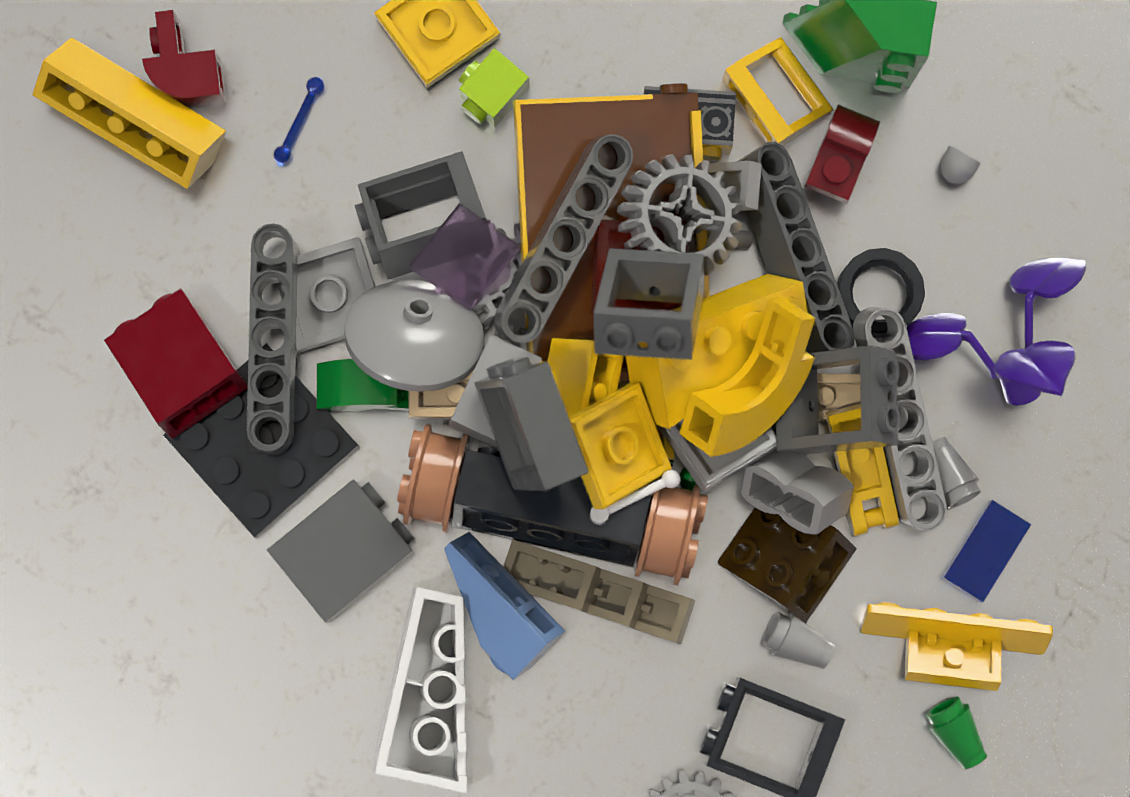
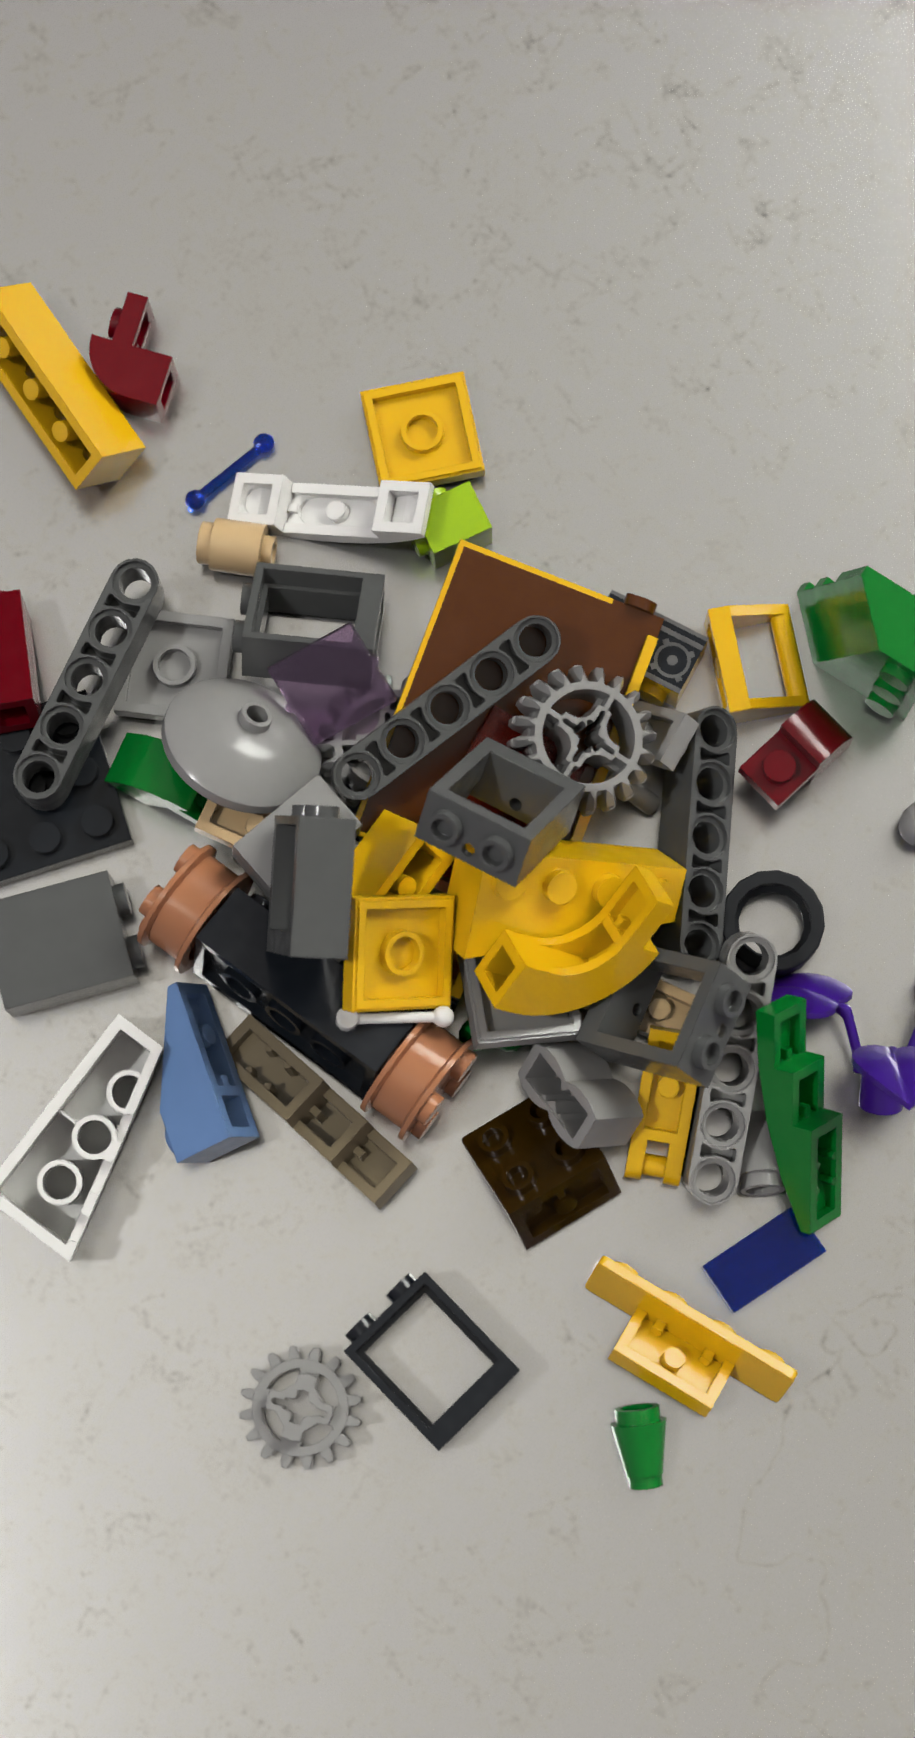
camera: 30 degrees right, 5 degrees down
light grey cone [762,612,835,669] -> none
none -> tan brick [196,518,277,577]
none -> white slope [227,472,434,543]
none -> green slope [756,994,843,1235]

